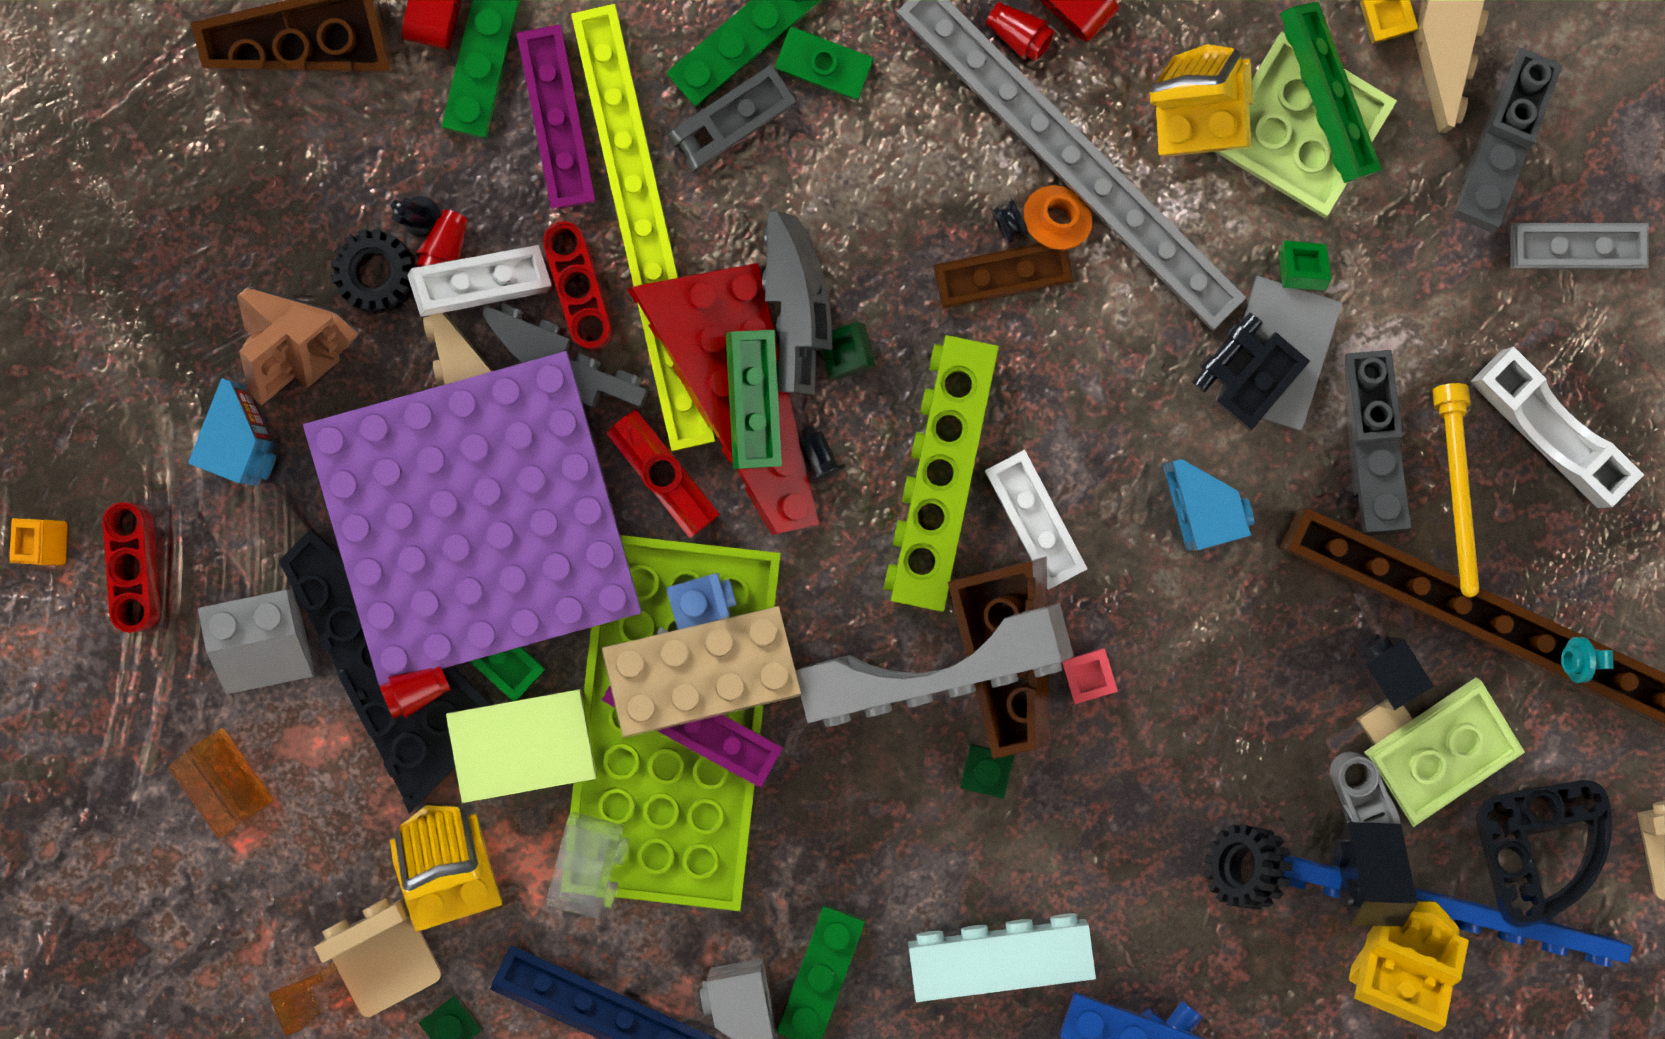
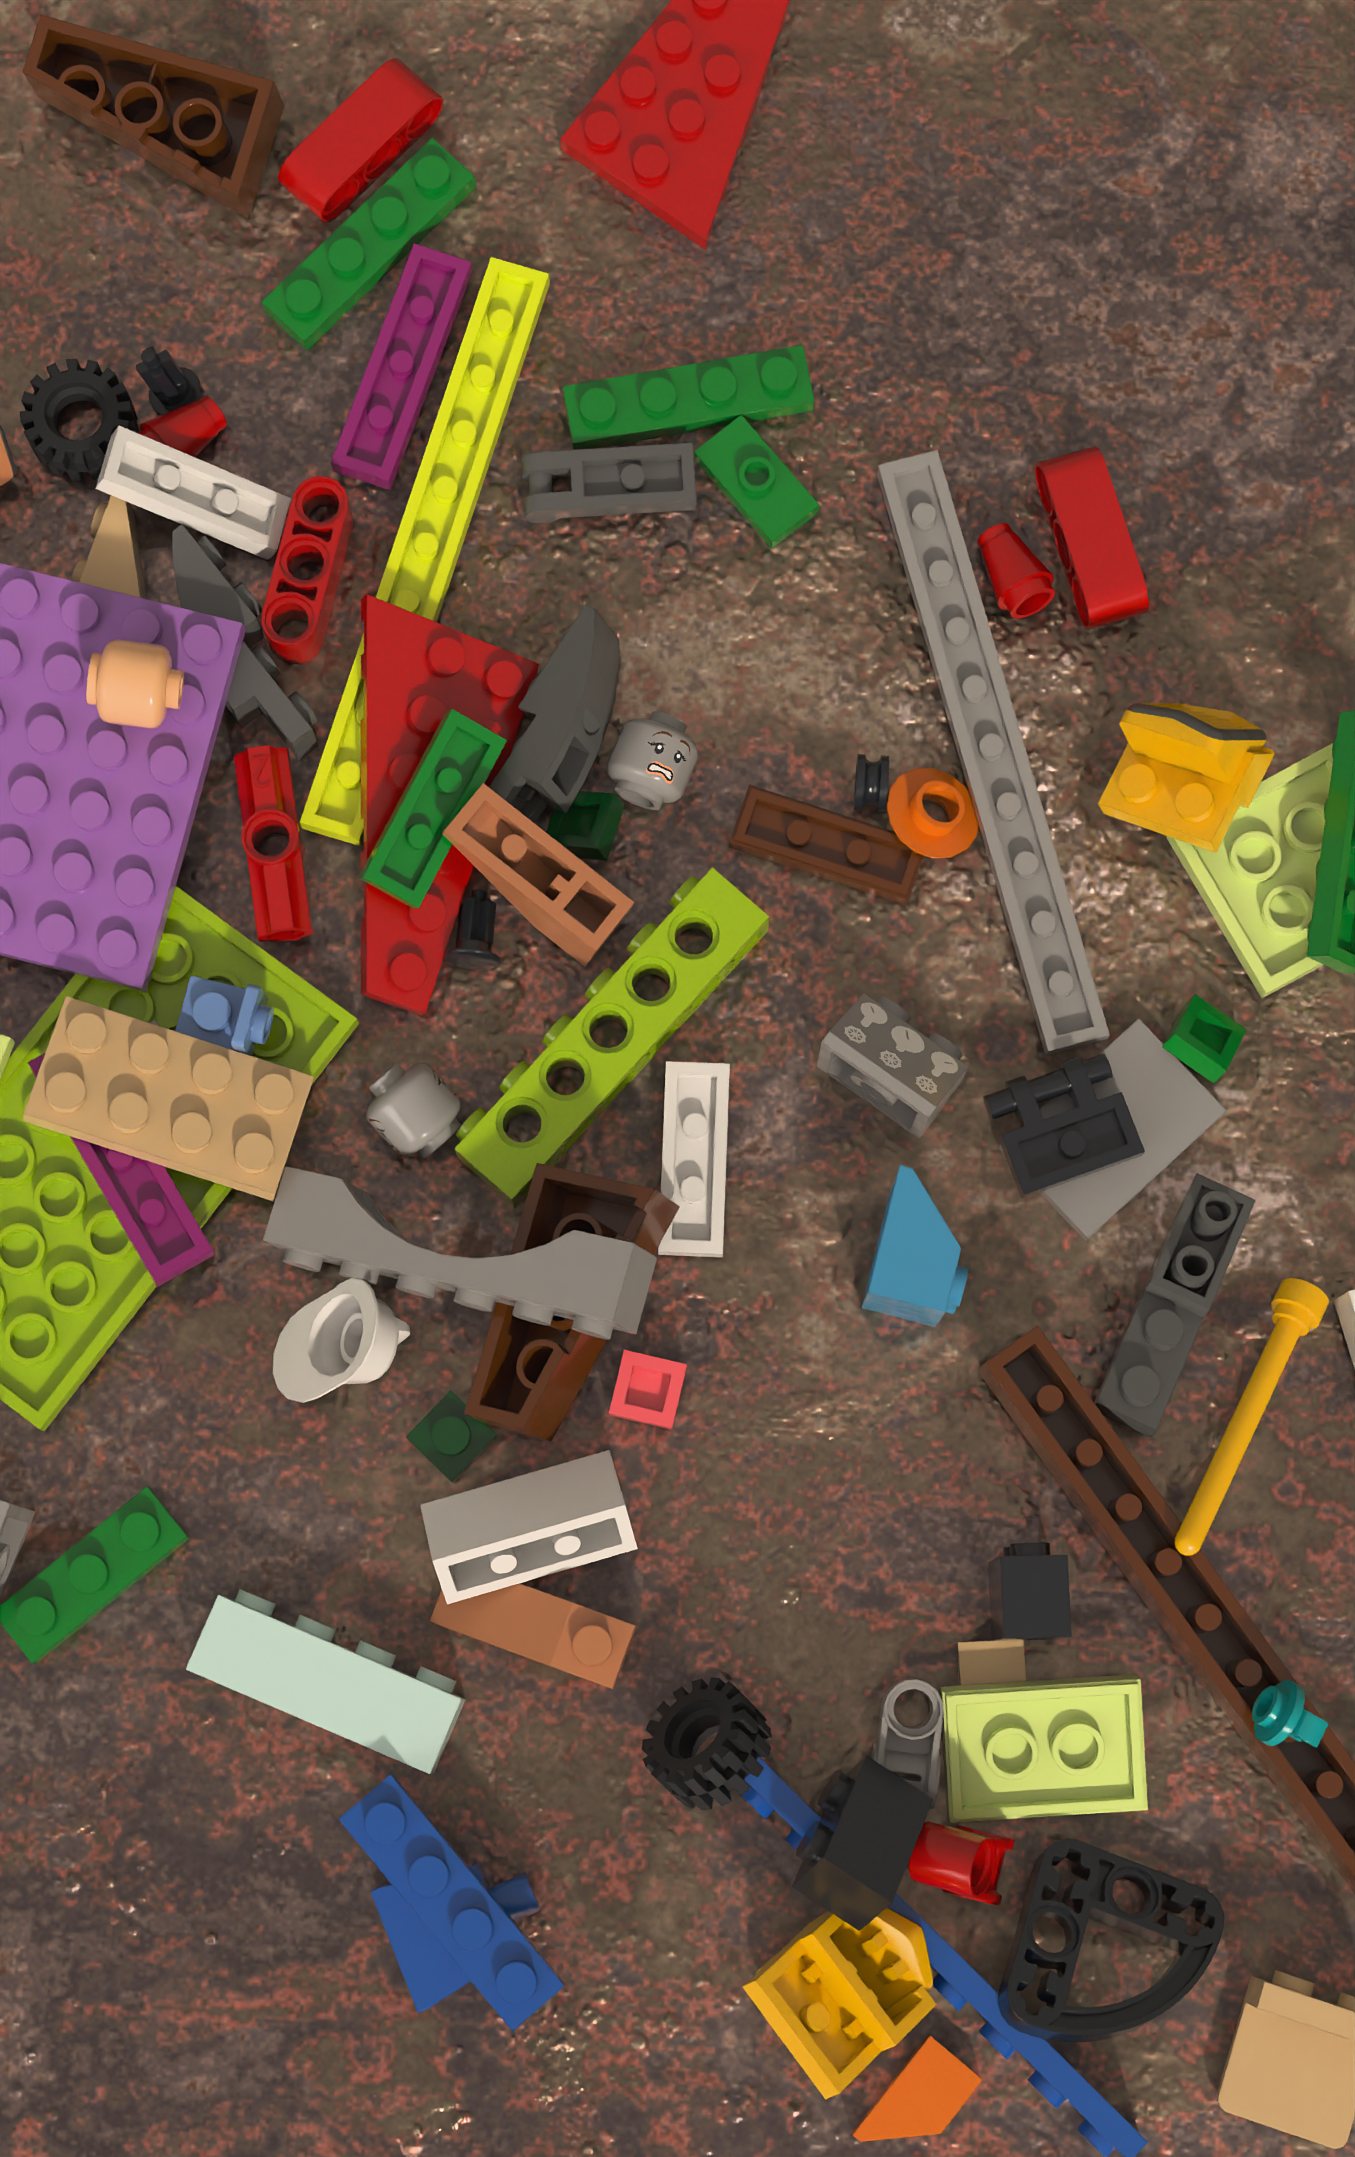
camera: 30 degrees right, 10 degrees down
none -> light nougat head [86,639,184,728]
none -> white piece [273,1278,410,1403]
none -> light grey head [366,1062,461,1158]
none -> white brick [420,1450,638,1604]
none -> nougat slope [430,1583,636,1690]
none -> nougat slope [443,783,635,967]
none -> light grey head [607,712,699,810]
none -> light grey slope [817,993,968,1139]
none -> orange tile [851,2034,983,2142]
none -> red piece [909,1822,1015,1906]

